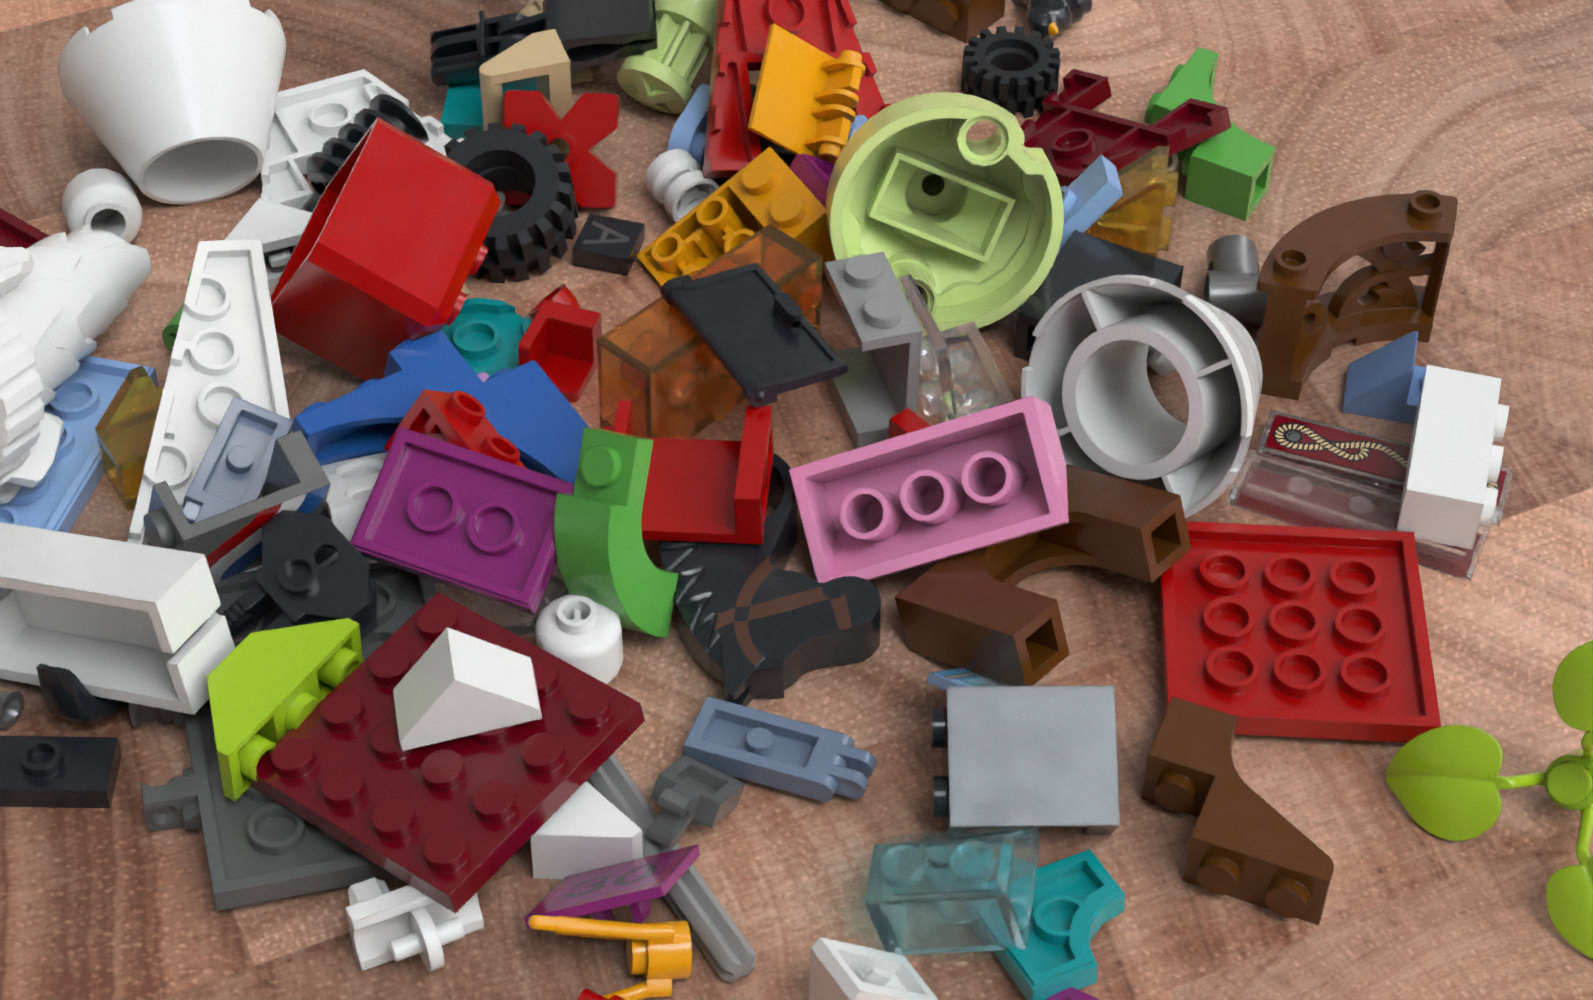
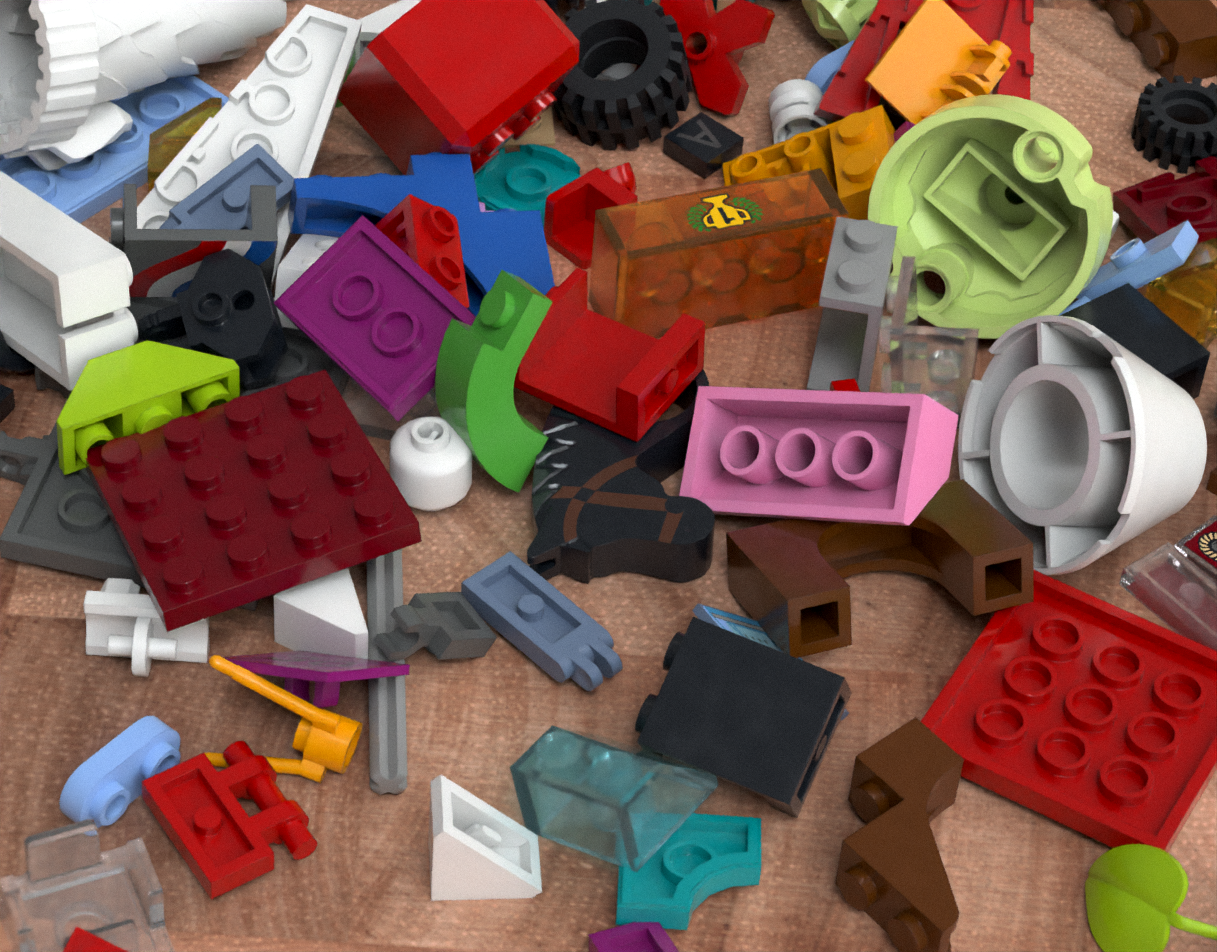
camera: 25 degrees right, 0 degrees up
white slope [393,627,542,751] -> none
black door [660,263,848,407] -> none

